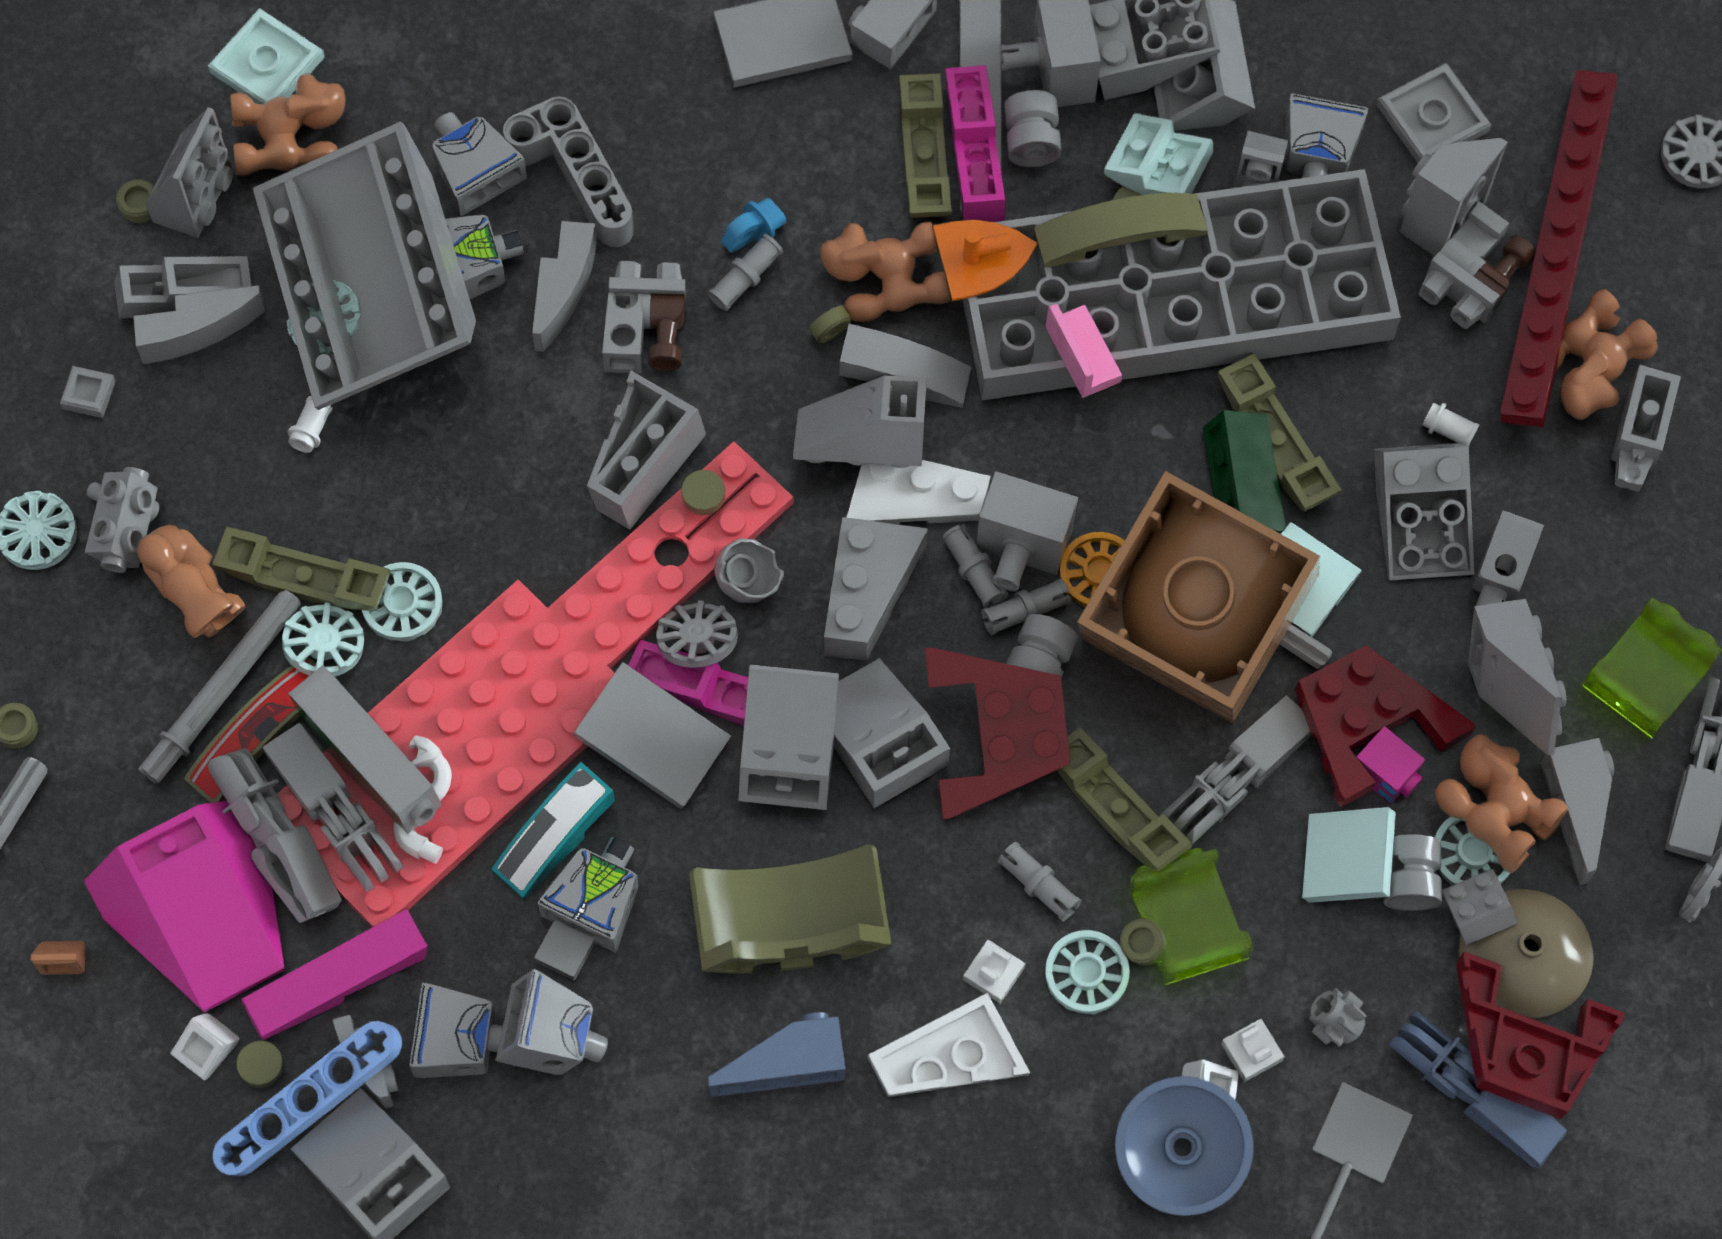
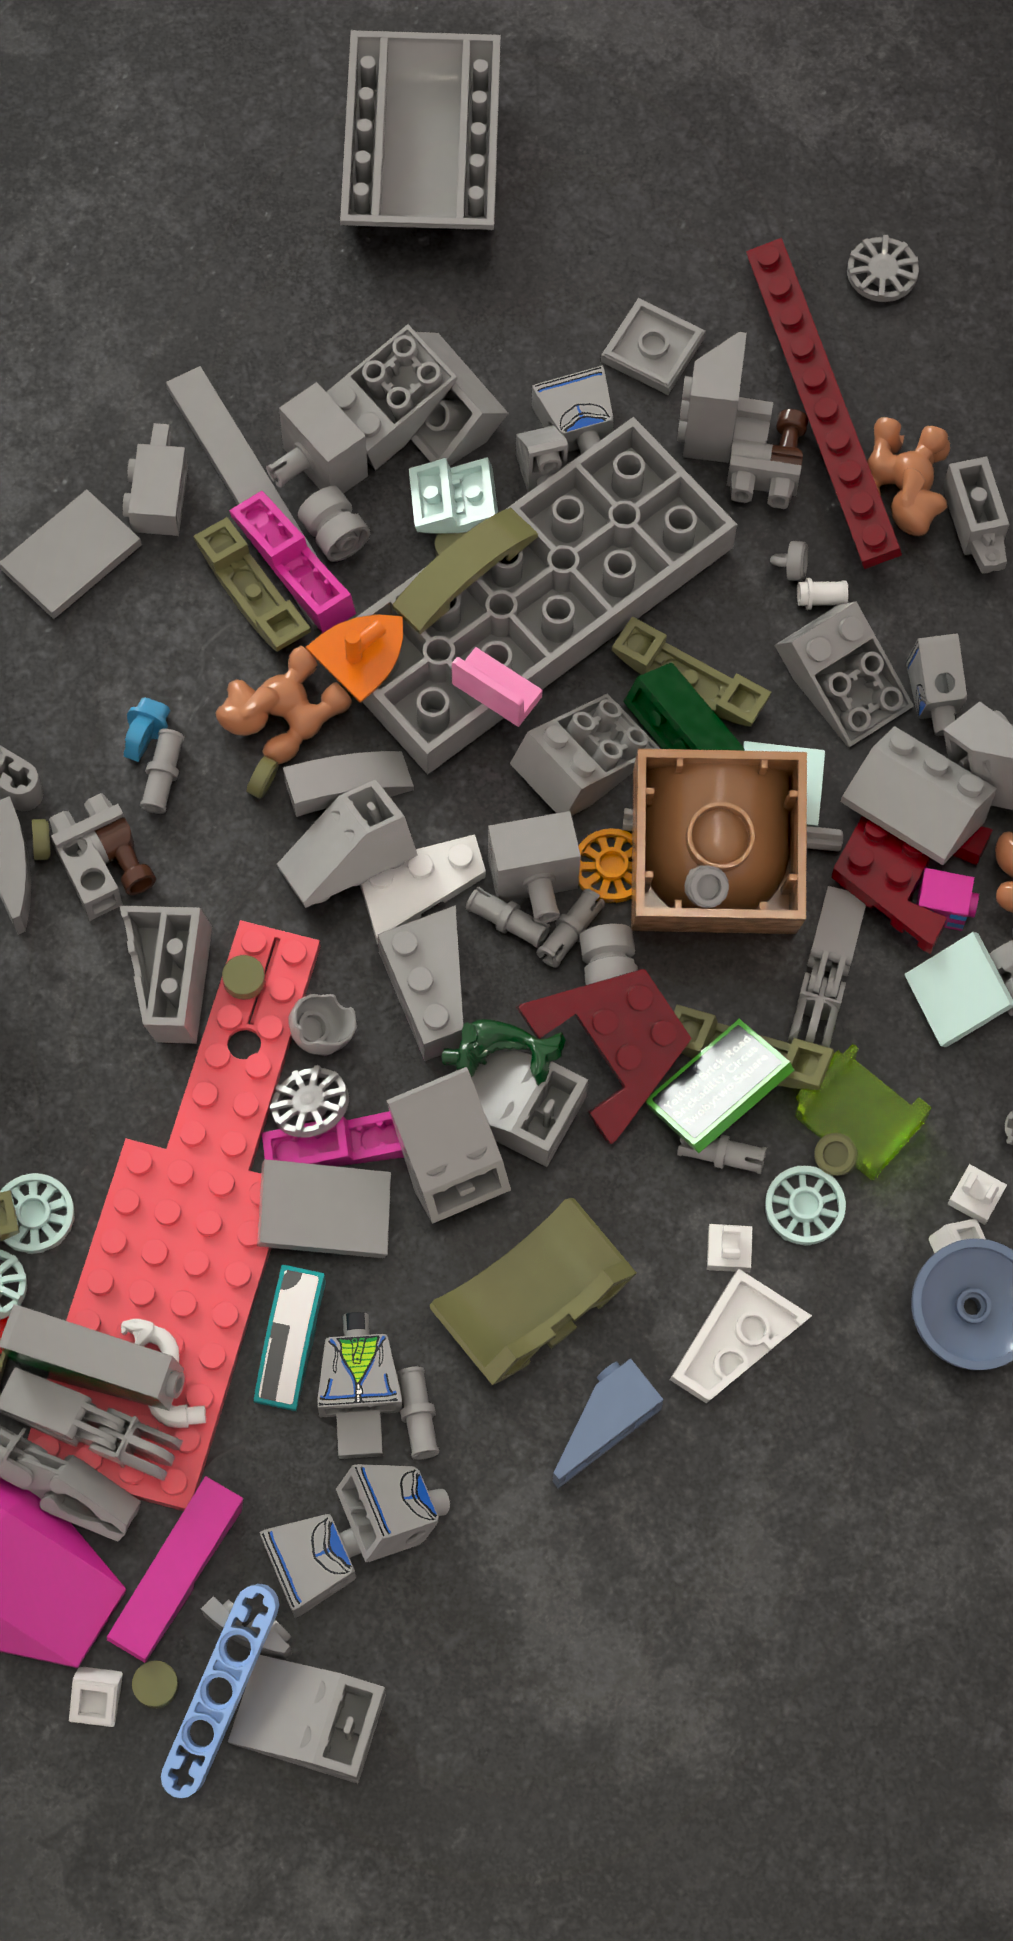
camera: 30 degrees left, 0 degrees up
none -> olive tile [31,819,50,860]
none -> light grey pin [397,1366,439,1460]
none -> dark green animal [442,1019,566,1086]
none -> light grey slope [510,693,660,816]
none -> tile [645,1019,794,1153]
none -> light grey tile [684,865,729,908]
none -> light grey tile [770,541,808,581]
none -> light grey slope [840,726,997,865]

